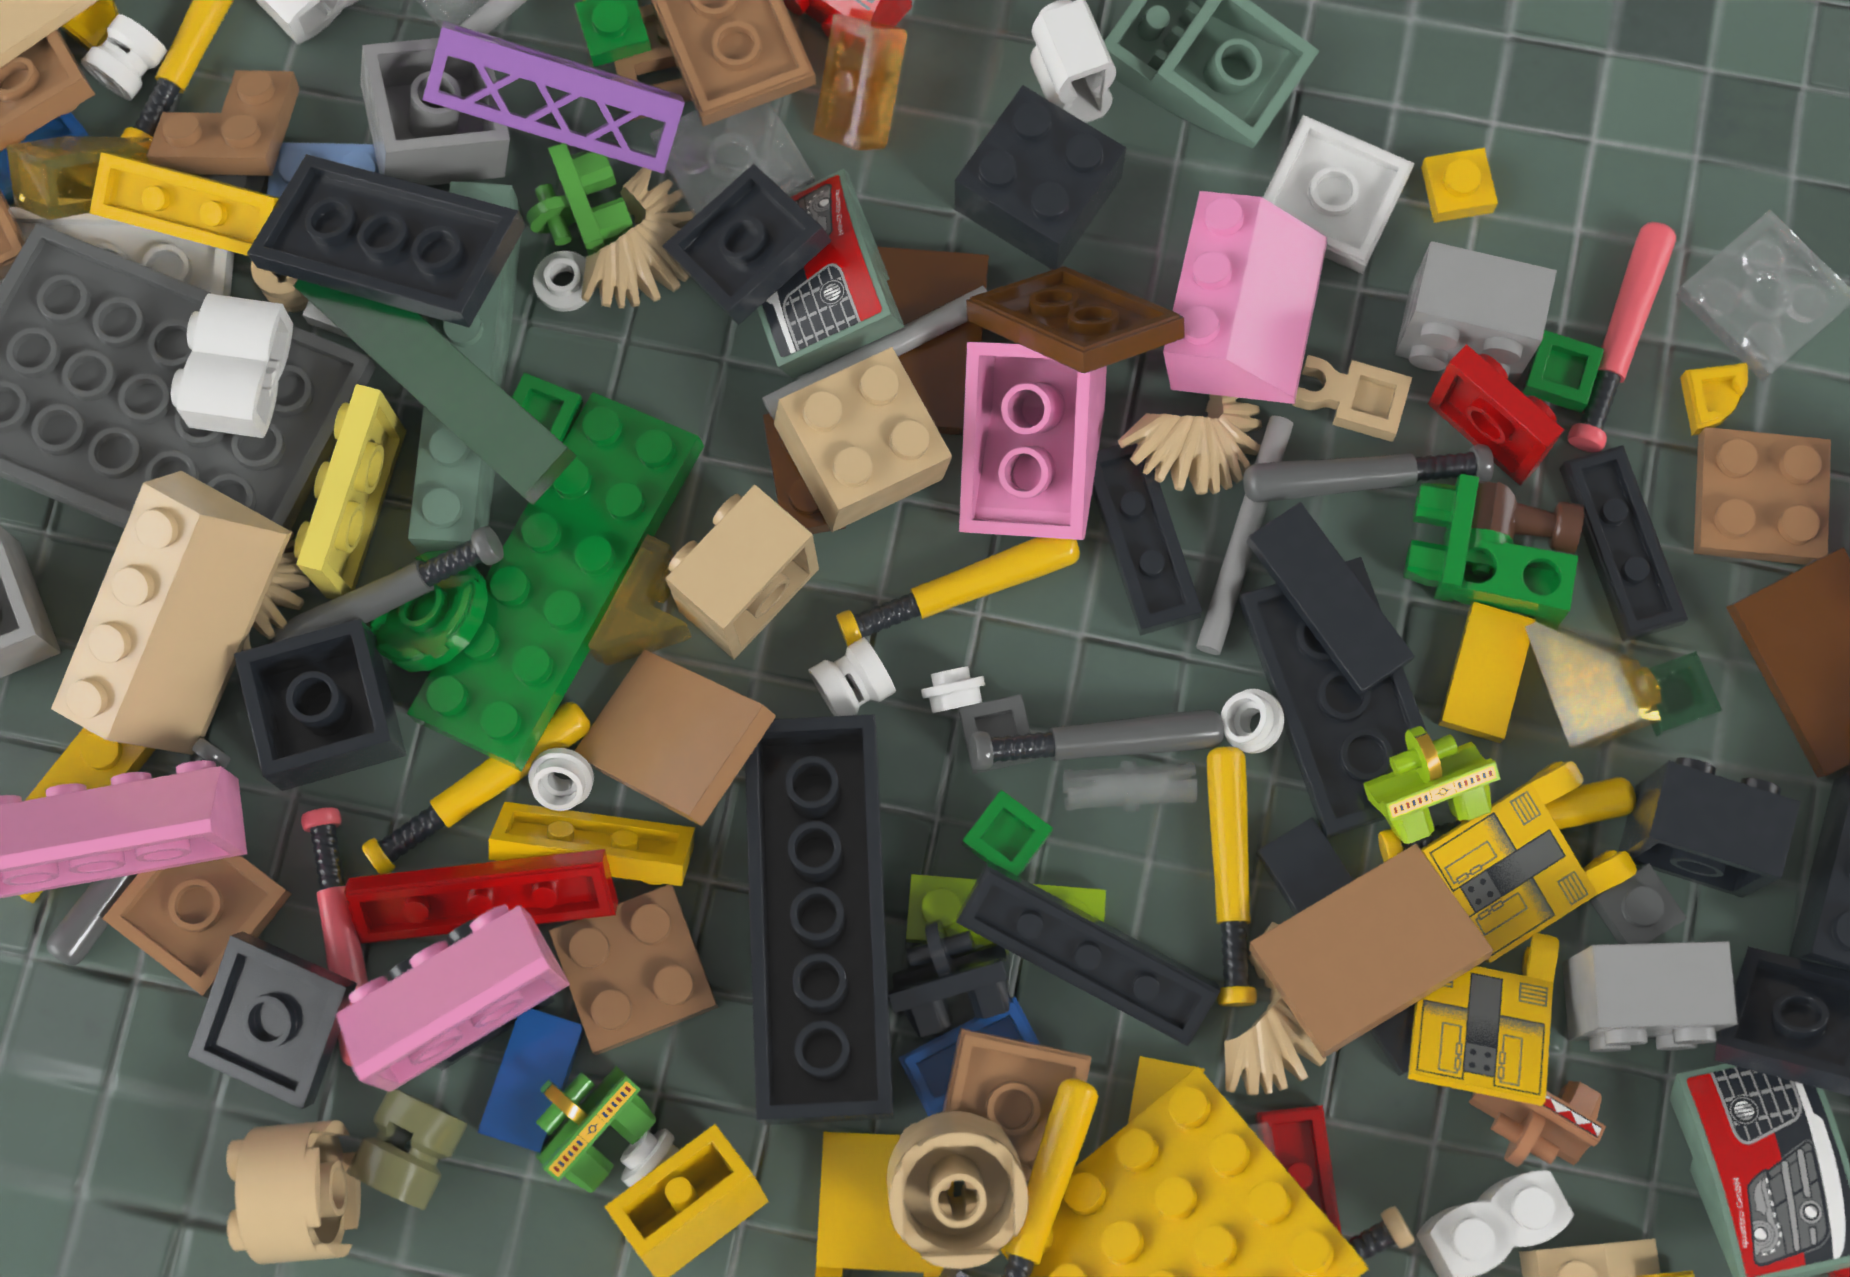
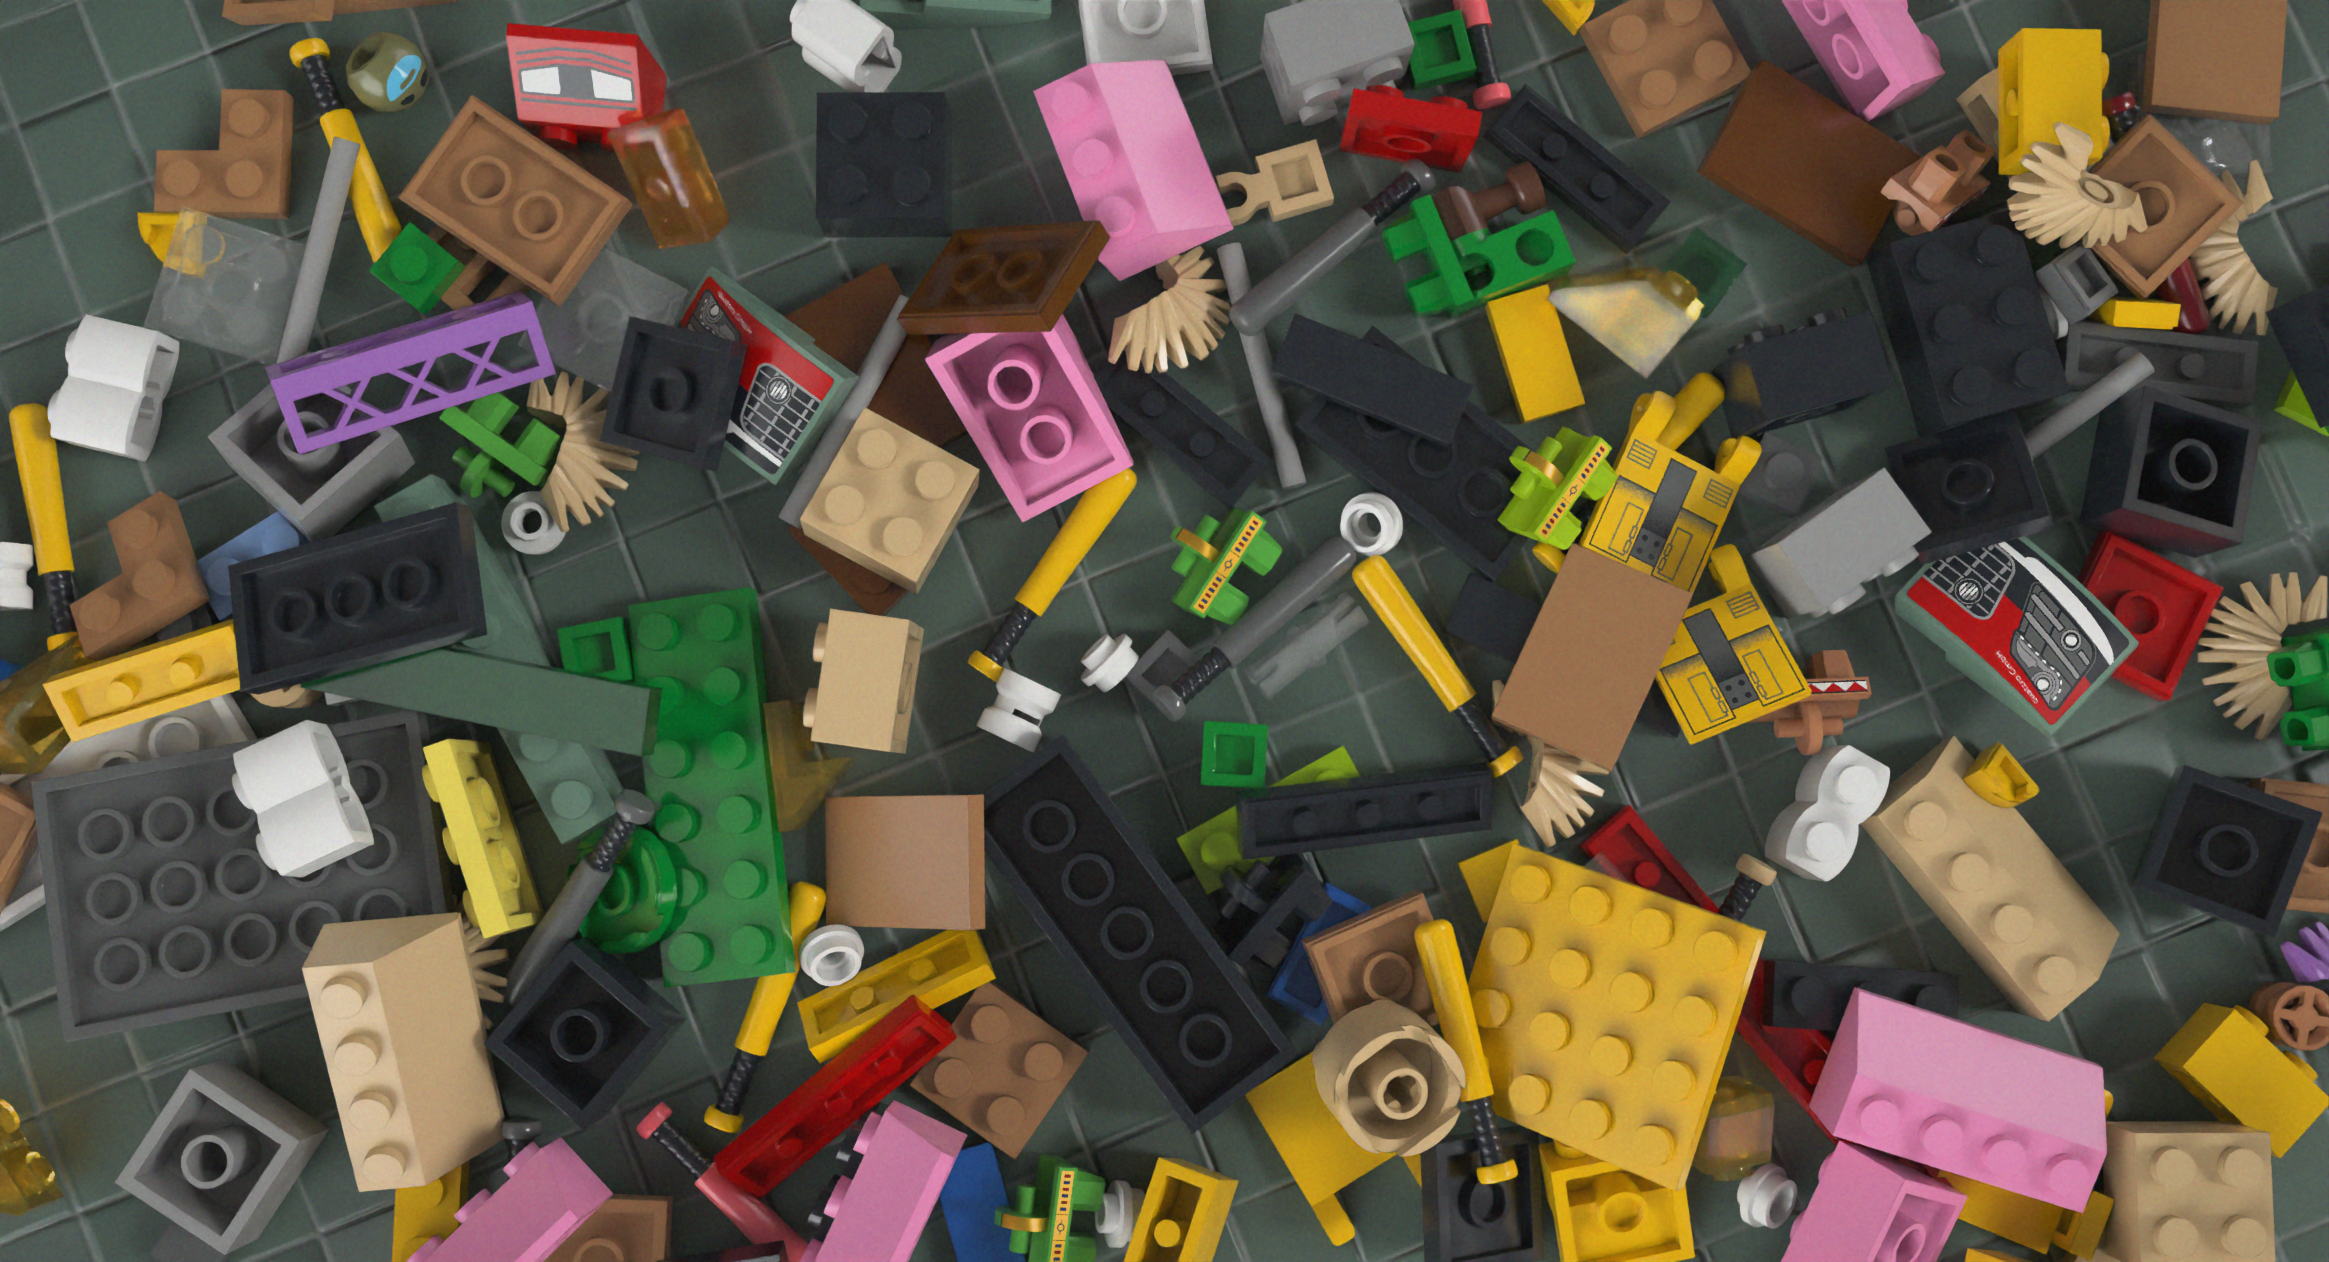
camera: 35 degrees left, 10 degrees up
none -> bright green hips [1169,507,1282,625]

